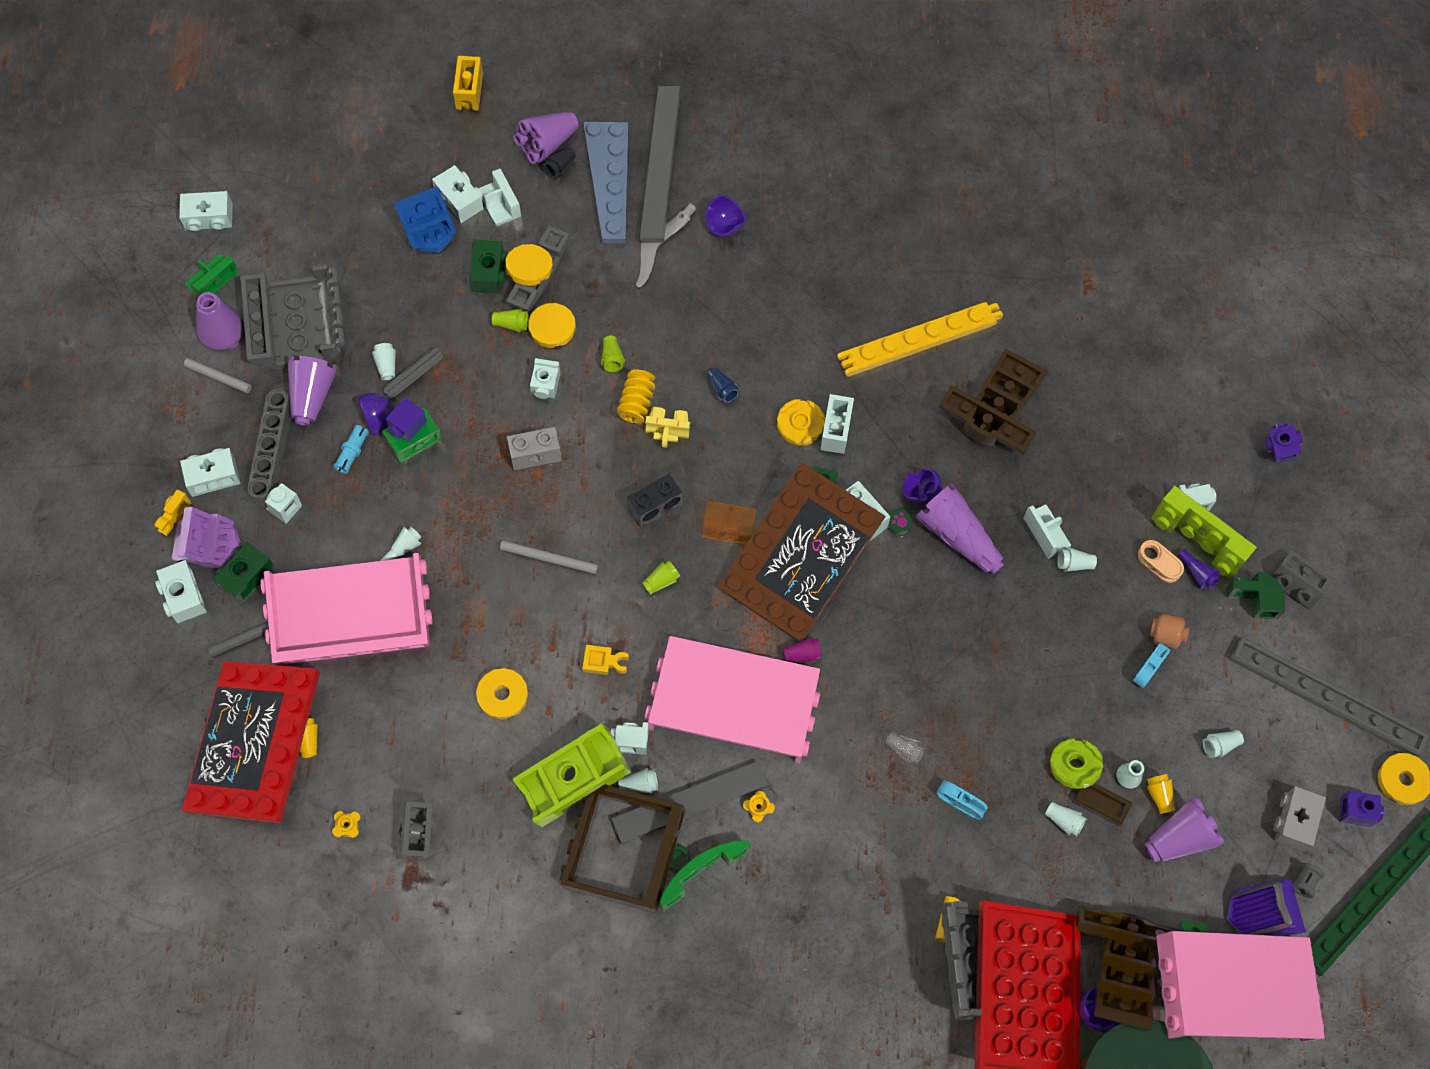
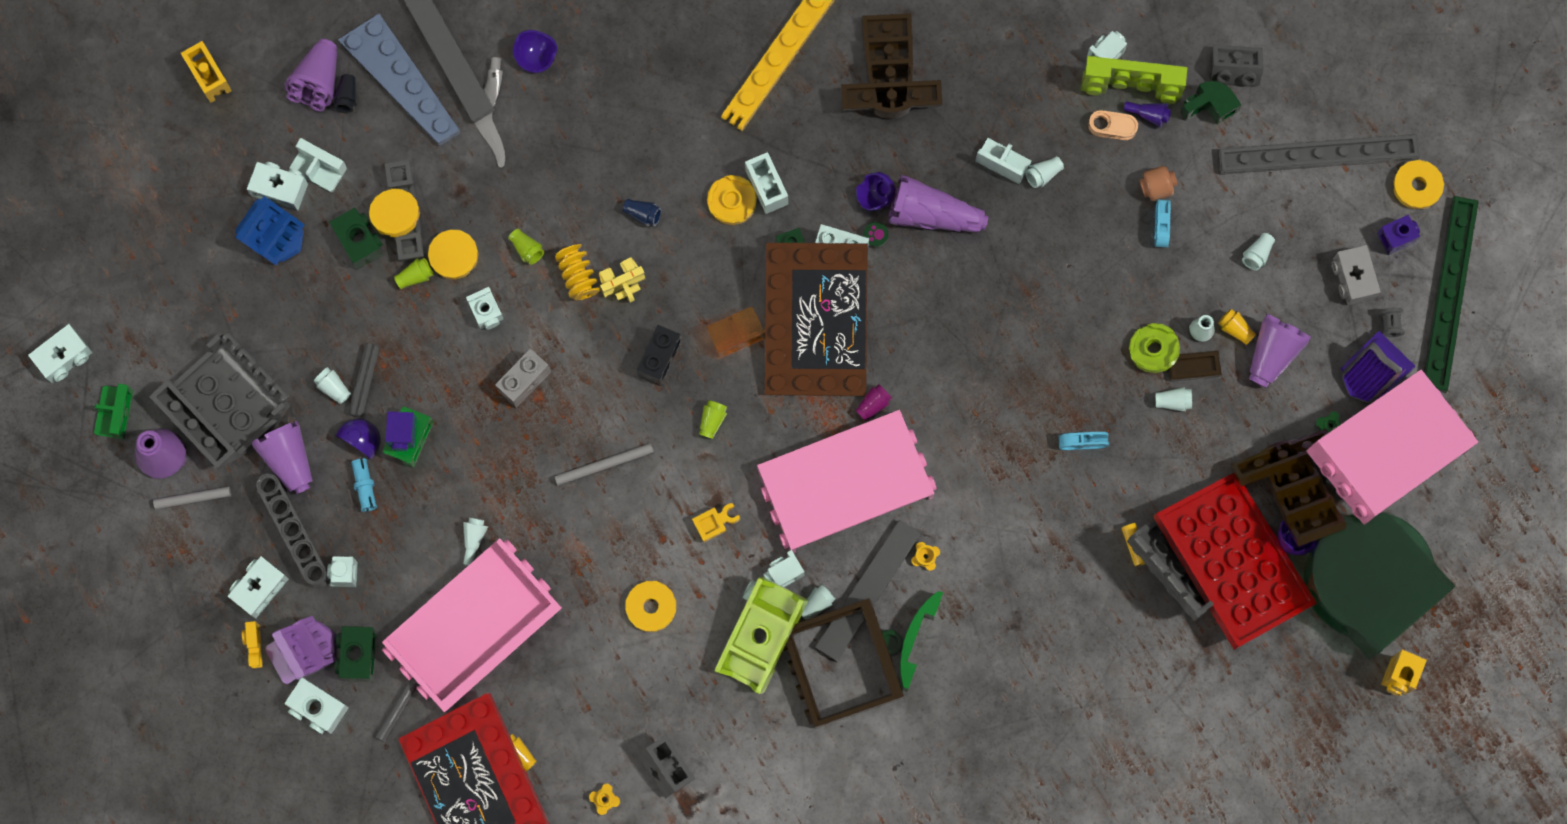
camera: 30 degrees left, 10 degrees up
clear cone [885,731,926,765] -> none

